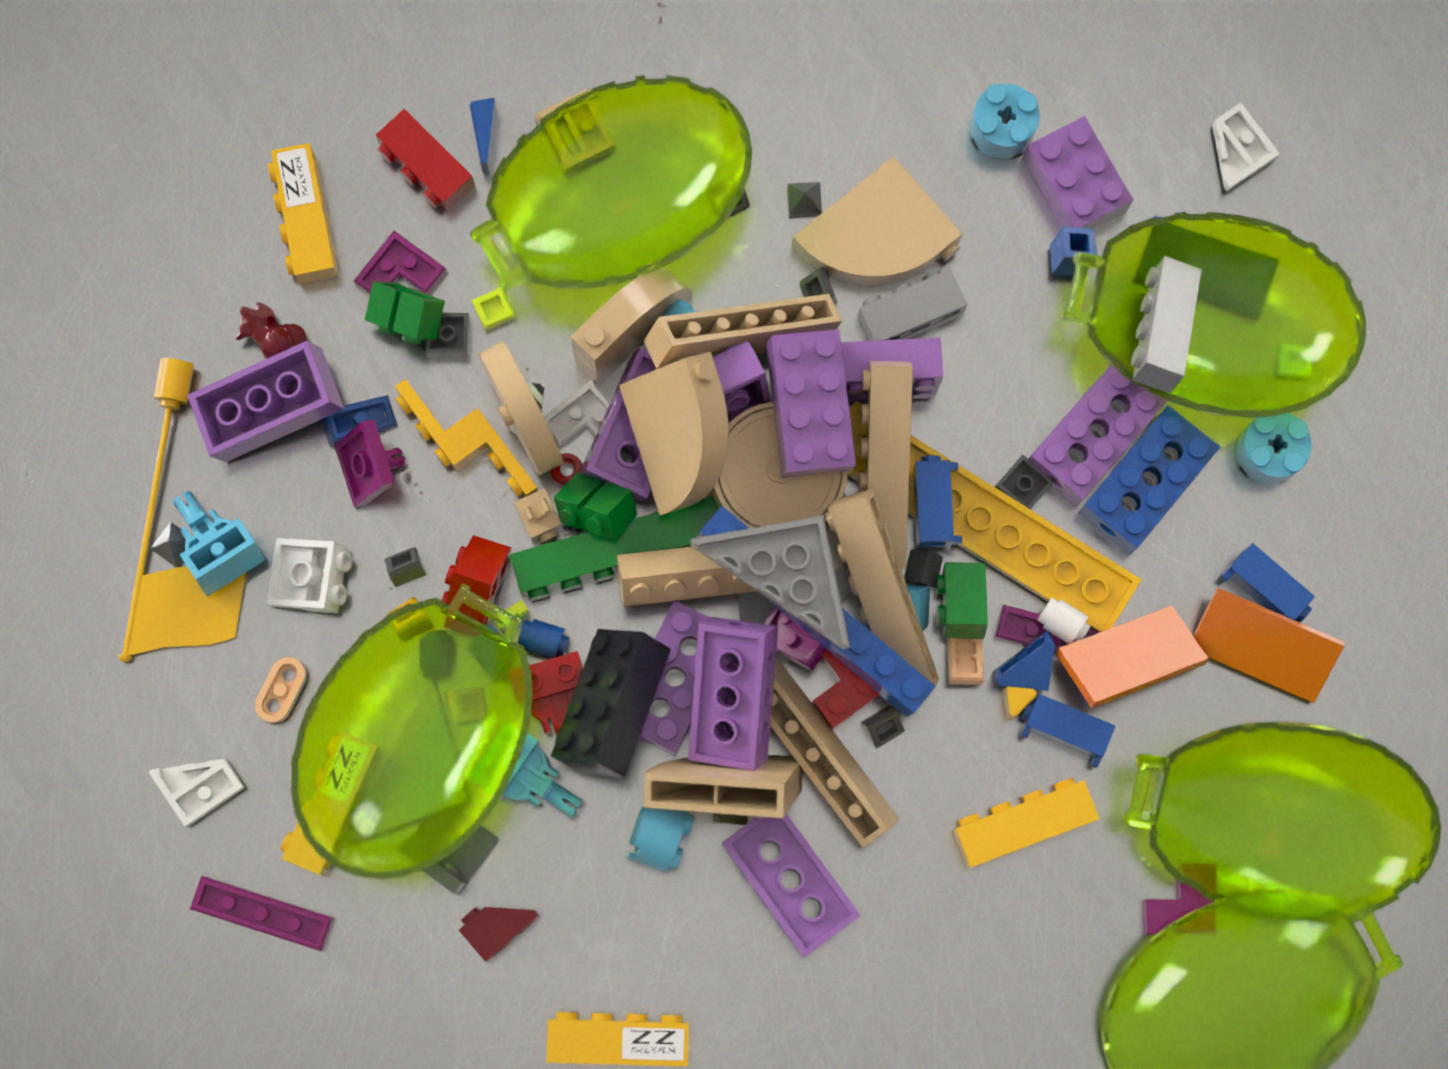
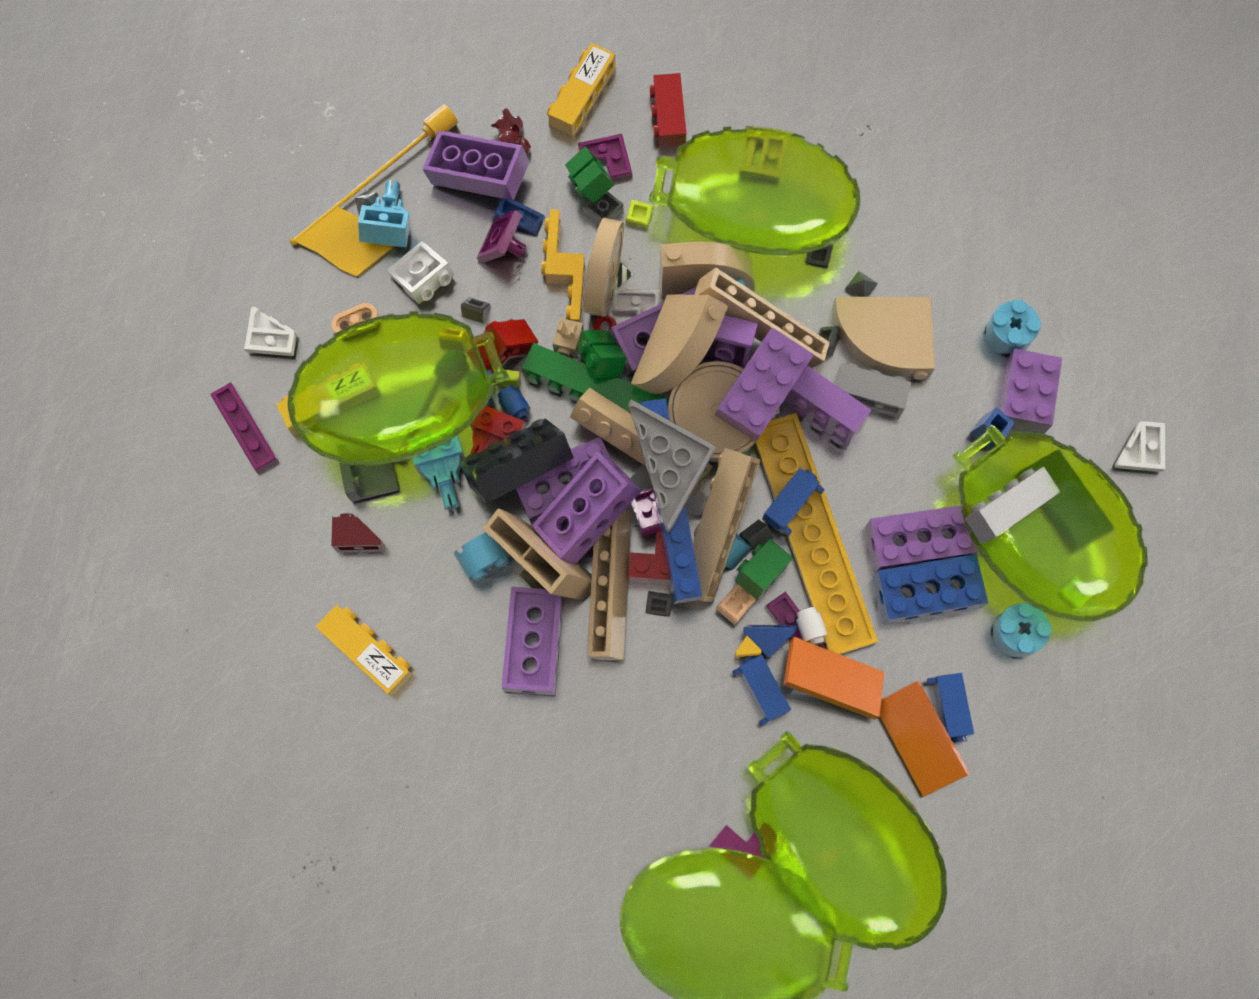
camera: 45 degrees right, 5 degrees down
blue slope [469,98,497,174] -> none
tan brick [859,361,913,569] -> none
yellow brick [952,777,1100,869] -> none
dark grey piece [995,455,1055,510] -> none

